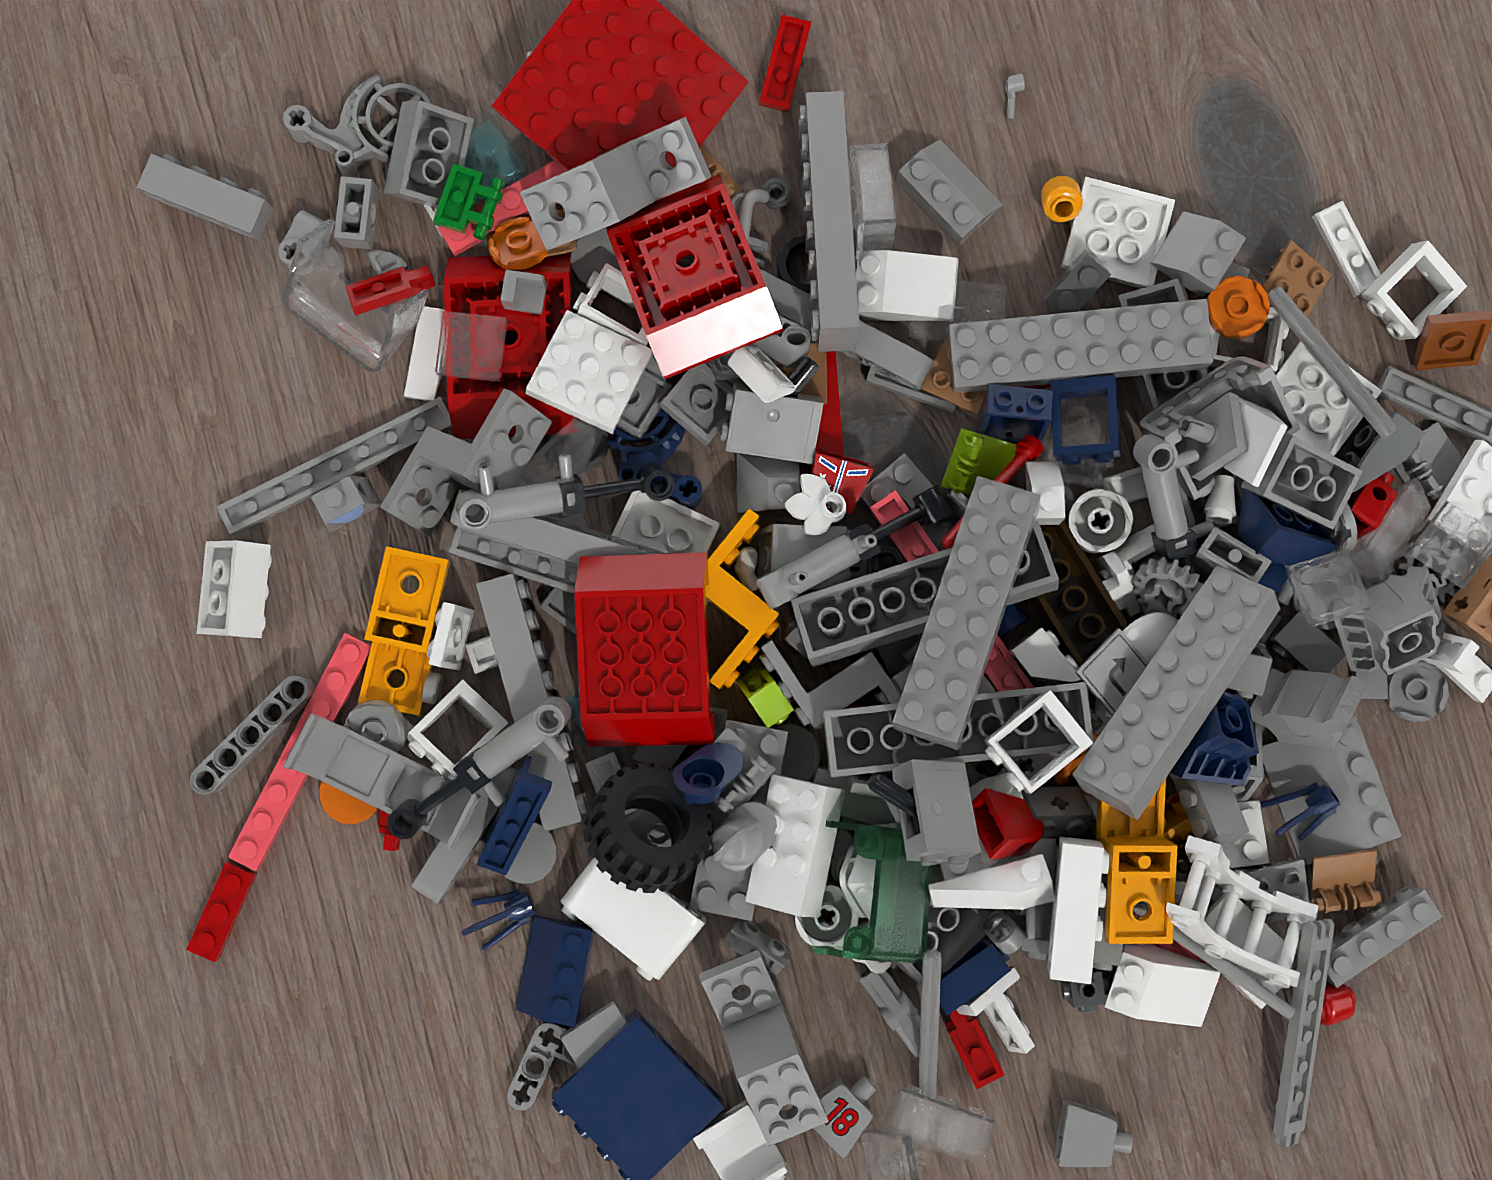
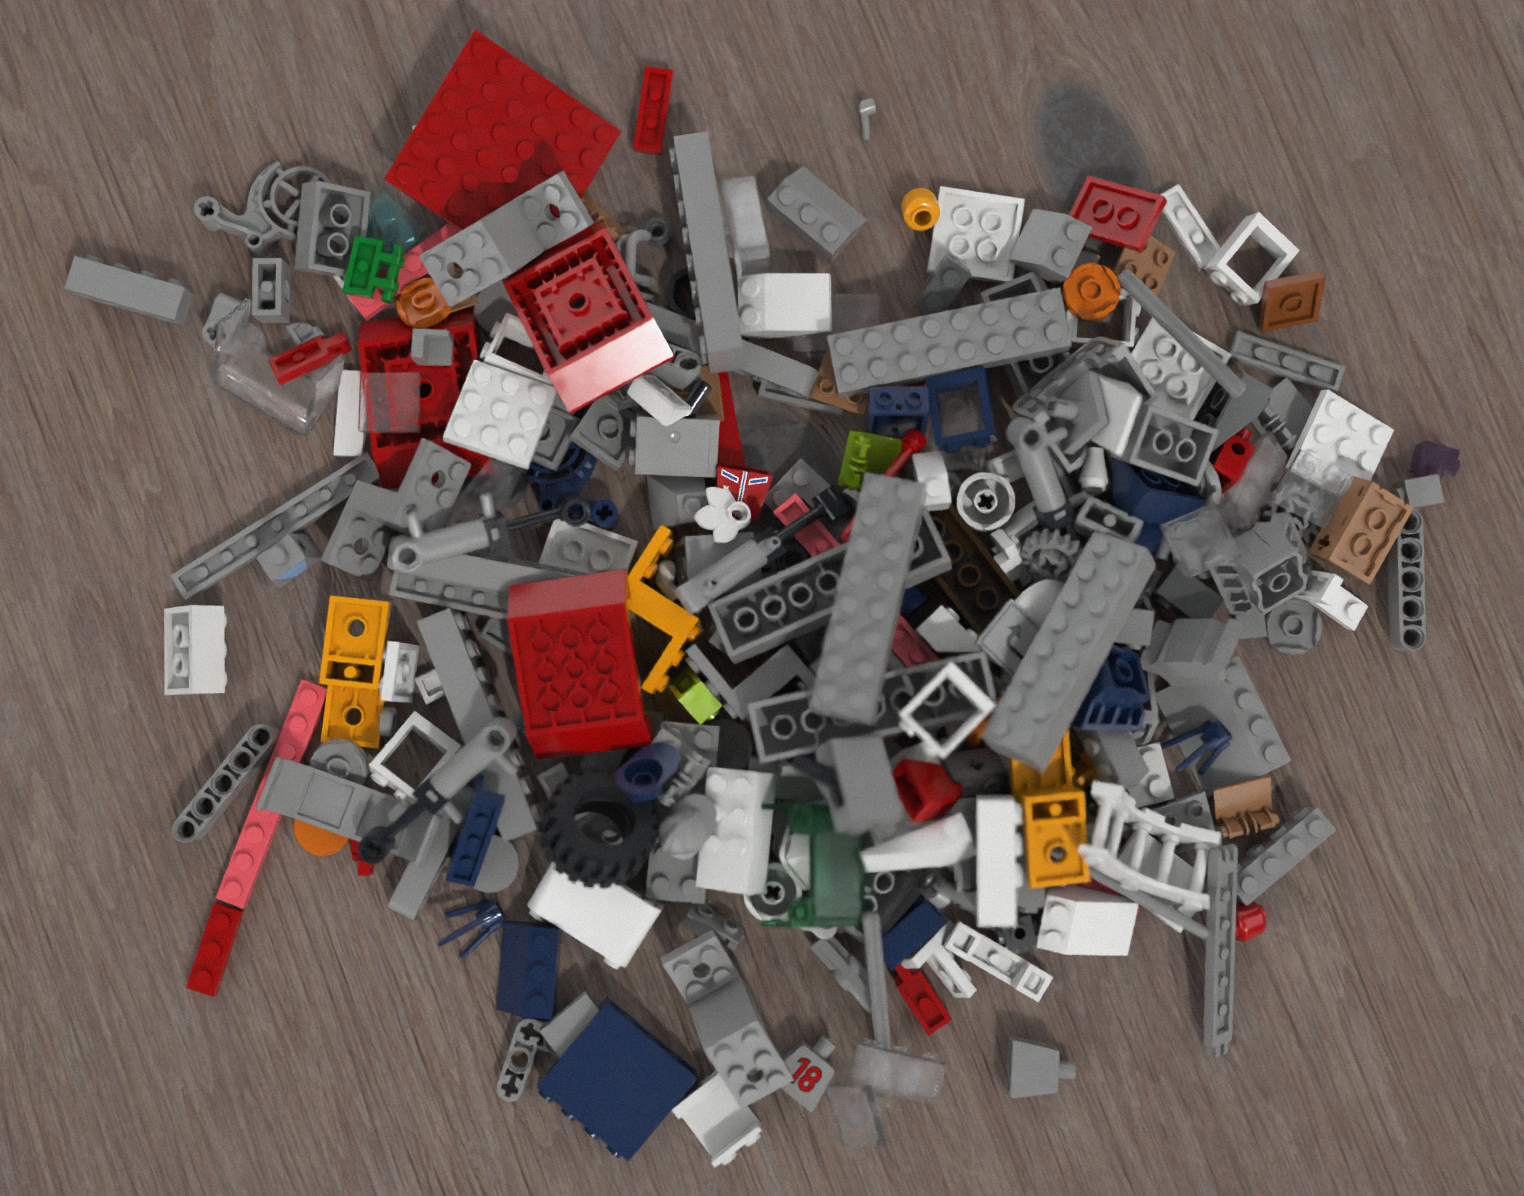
camera: 10 degrees left, 0 degrees up
none -> white slope [943,921,1053,1003]
none -> red plate [1069,176,1167,253]

